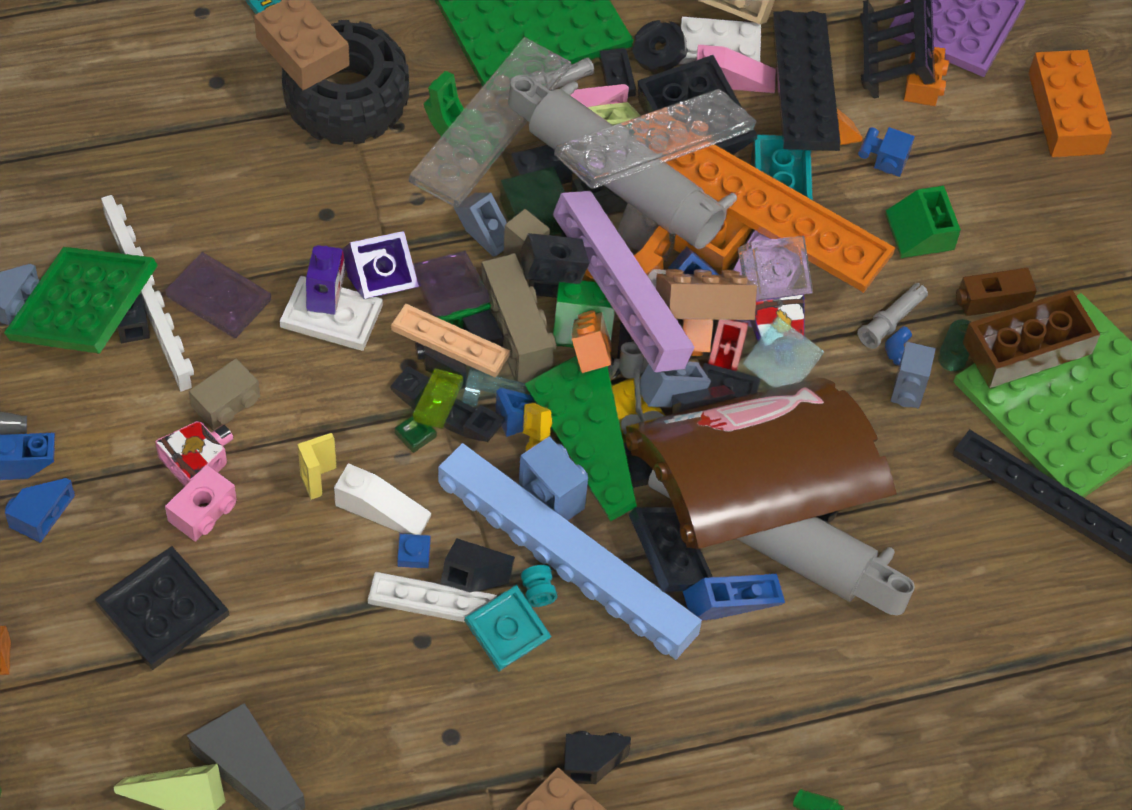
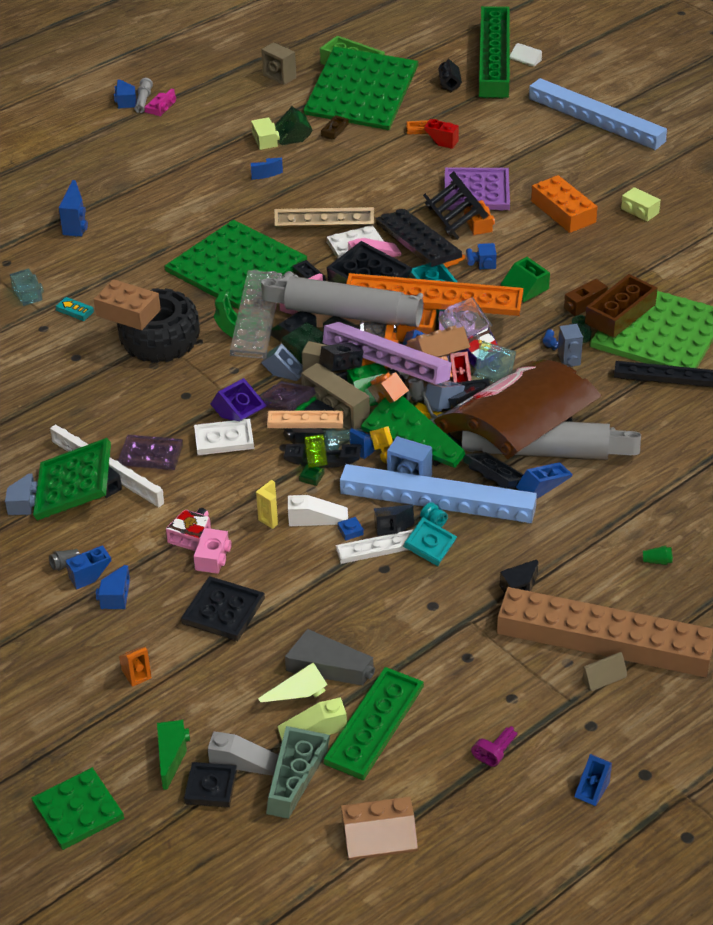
camera: 20 degrees left, 15 degrees down
dark tan brick [189,358,260,430] -> none
dark purple torso [306,245,346,315] -> none
clear plate [554,89,757,189] -> none
black plate [632,20,688,74] -> none
light grey pin [858,283,928,349] -> none

